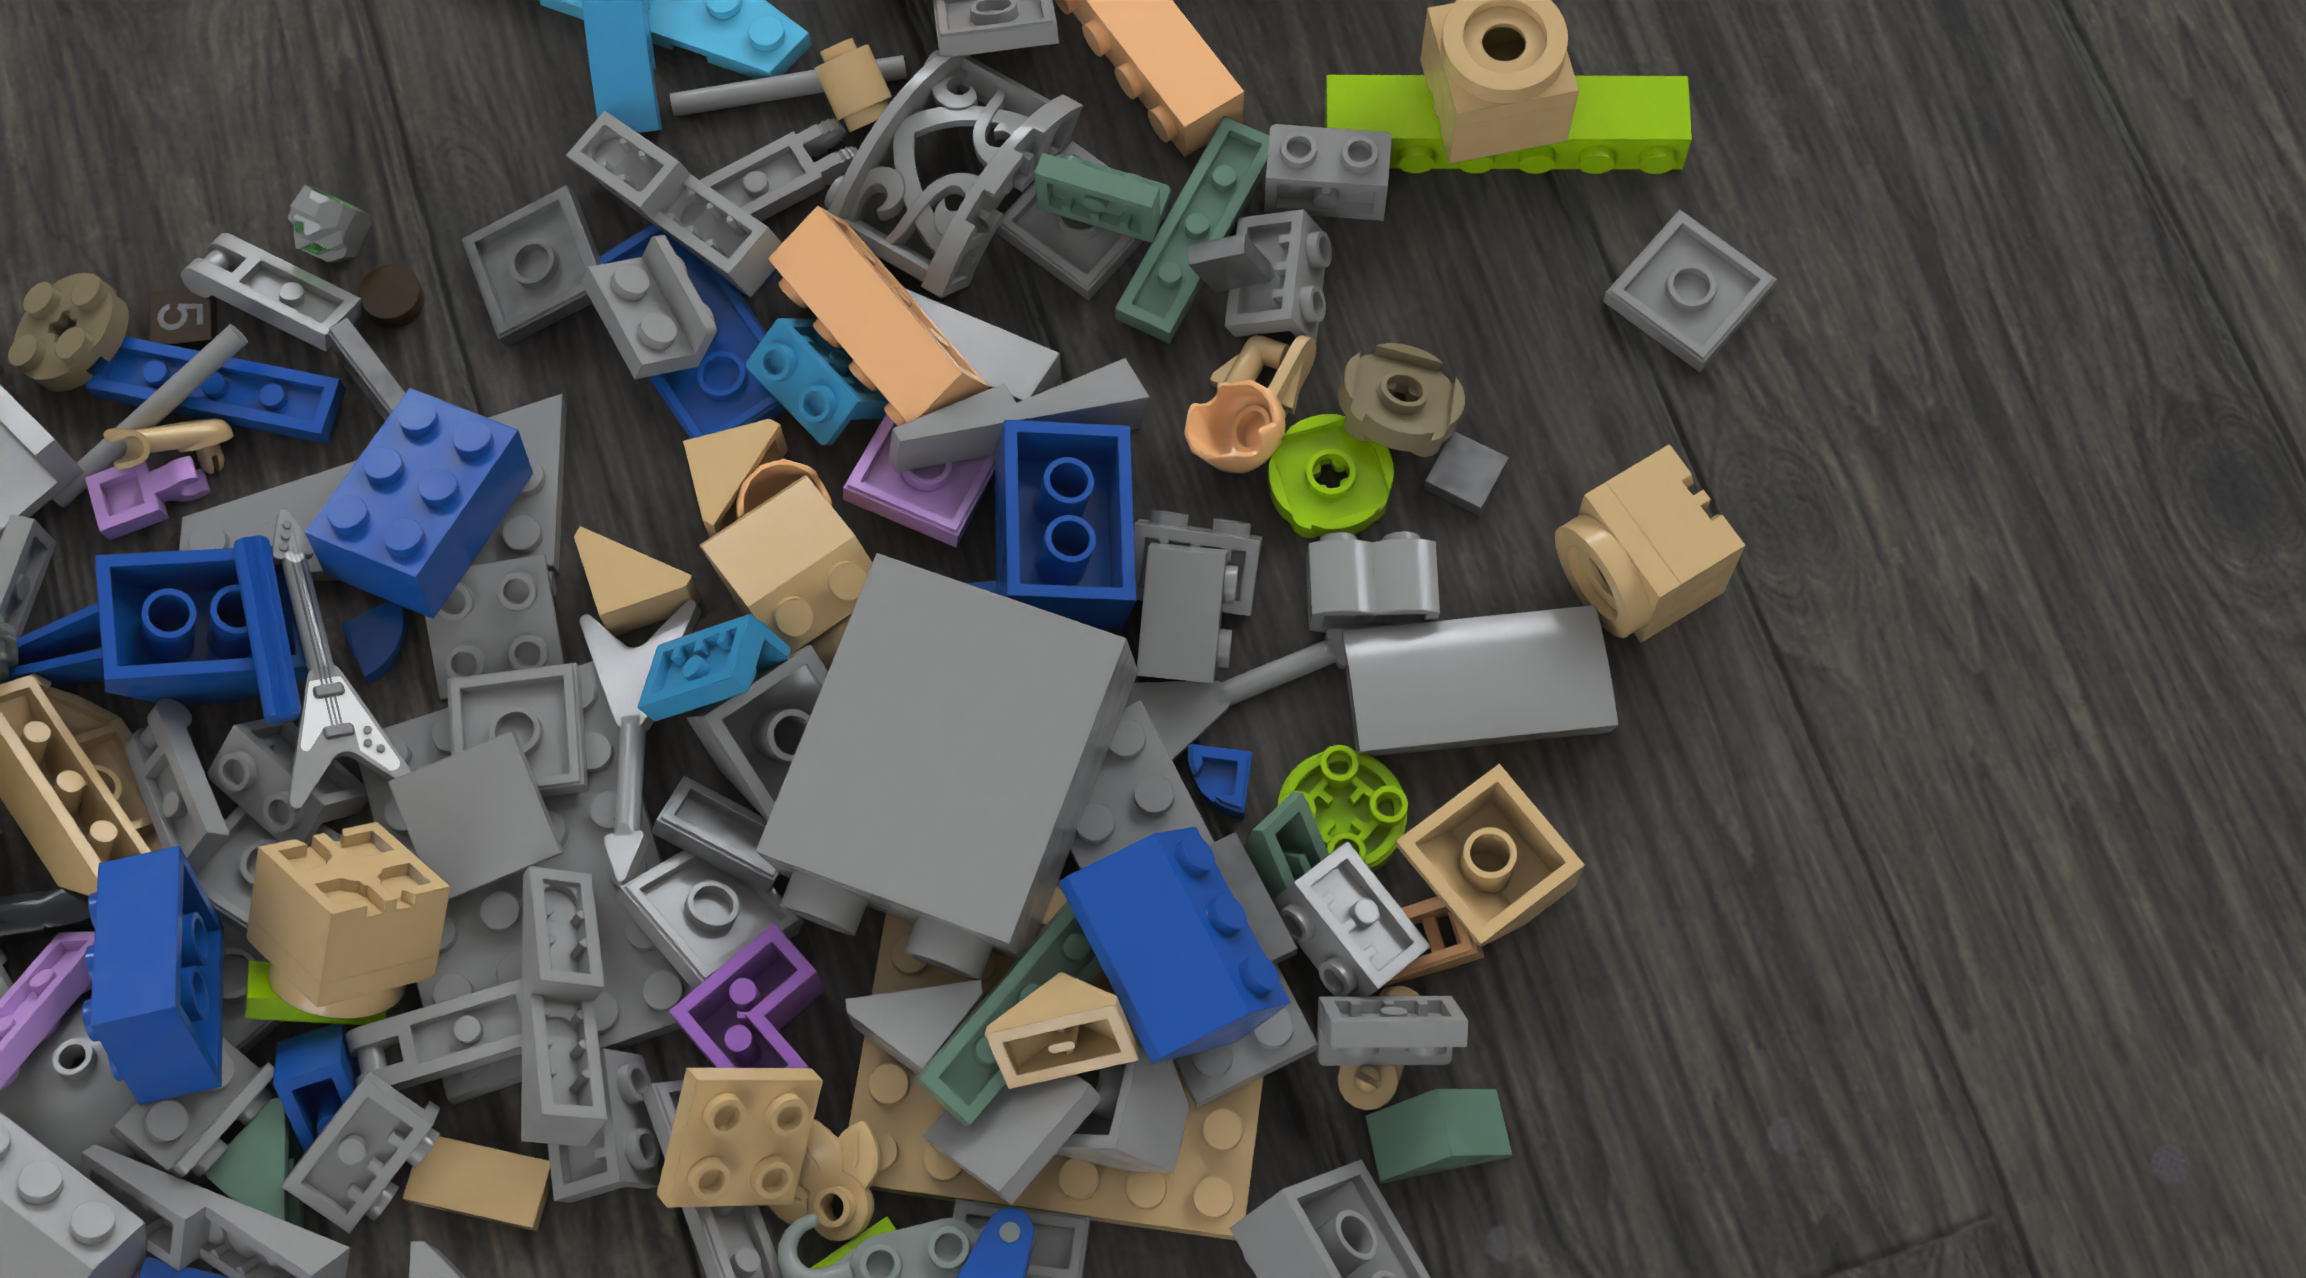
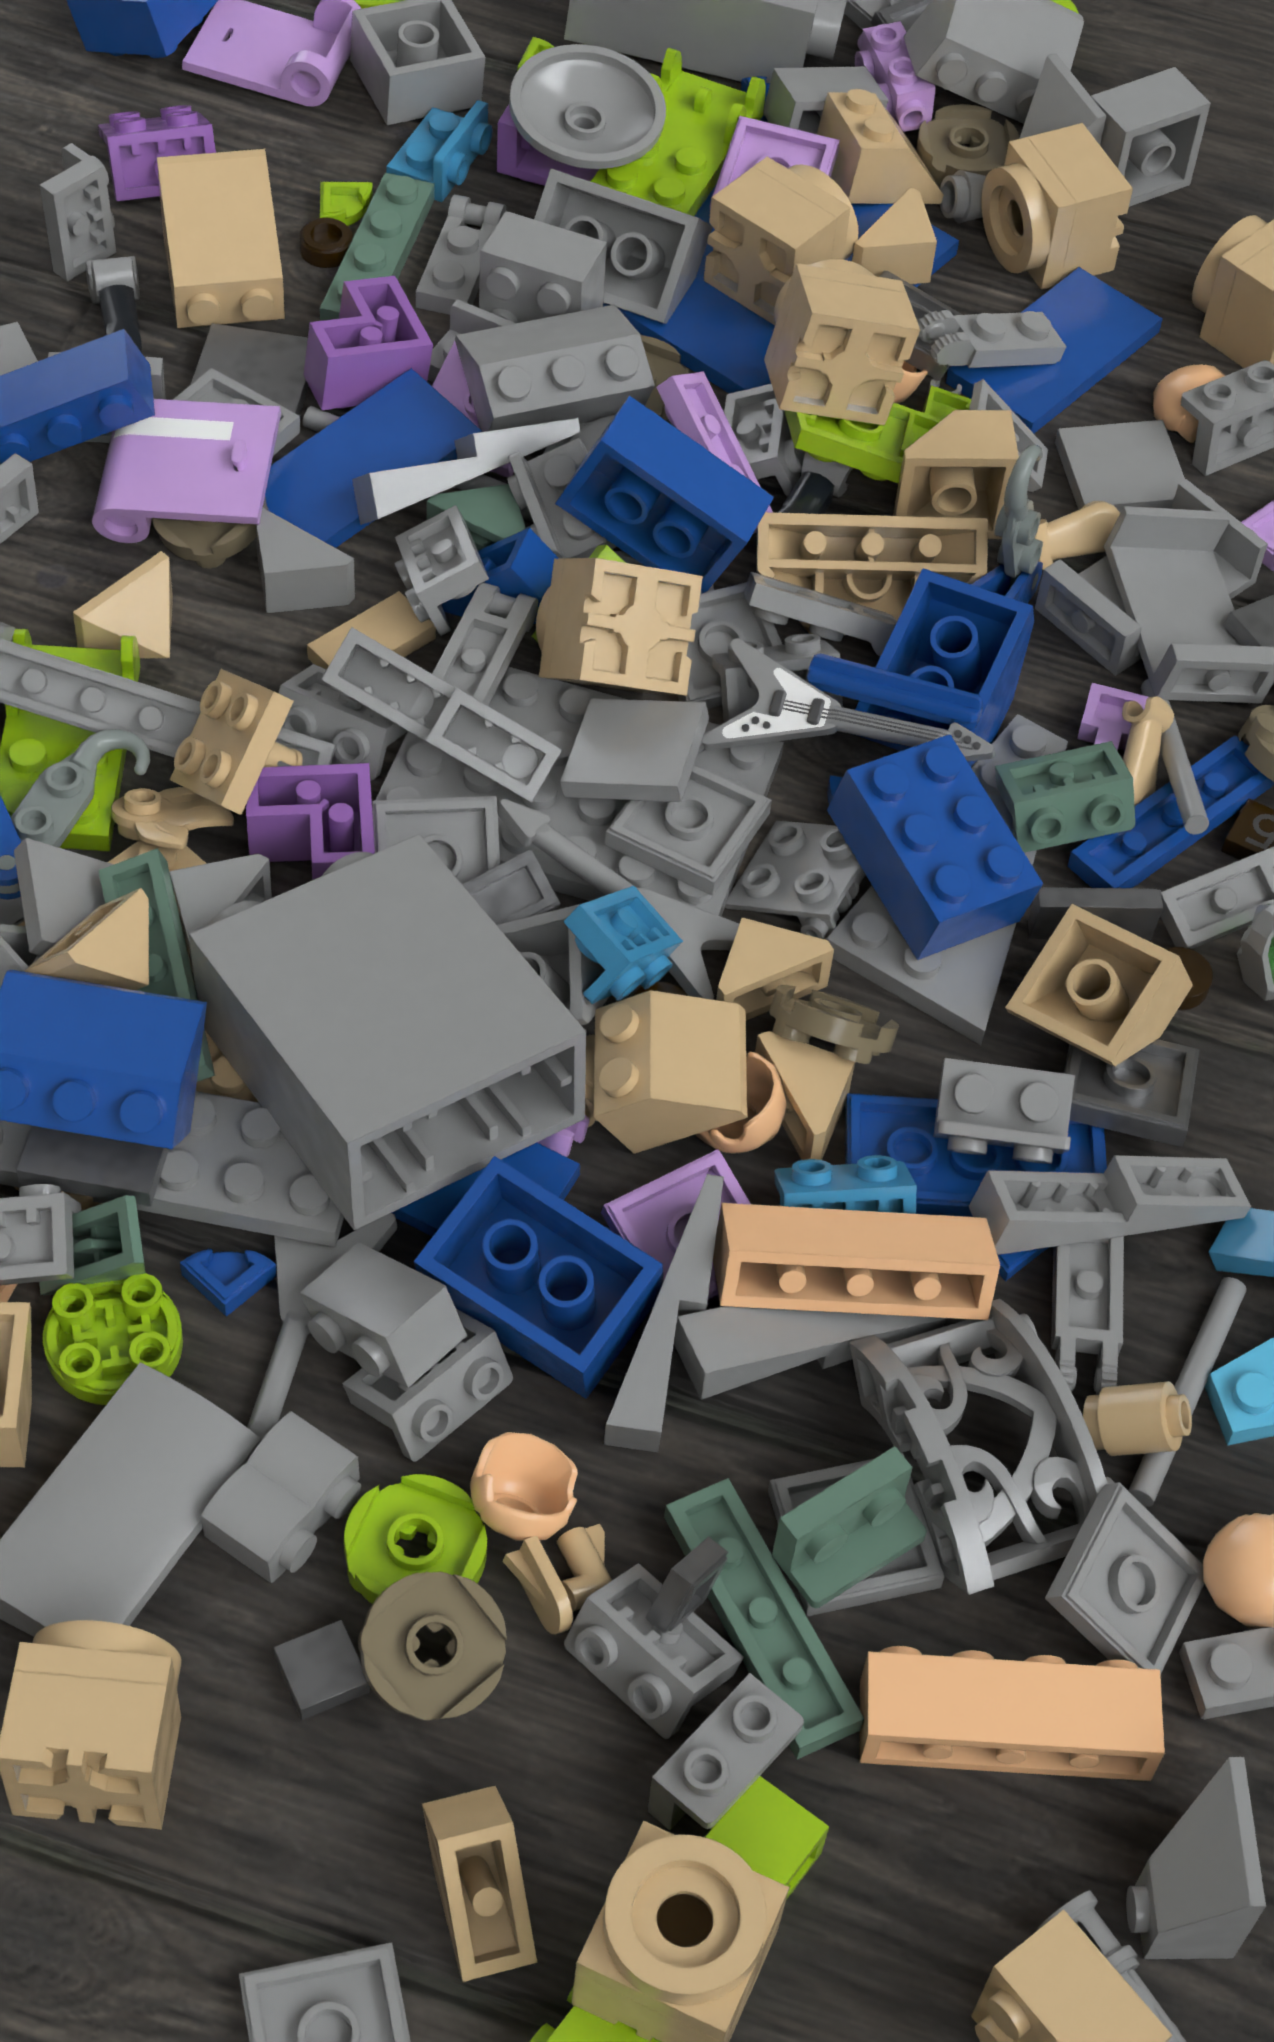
camera: 120 degrees right, 15 degrees down
none -> tan slope [422,1786,537,1982]
none -> dark tan plate [769,985,899,1064]
none -> sand green bracket [995,741,1135,853]
none -> tan slope [1005,904,1193,1067]

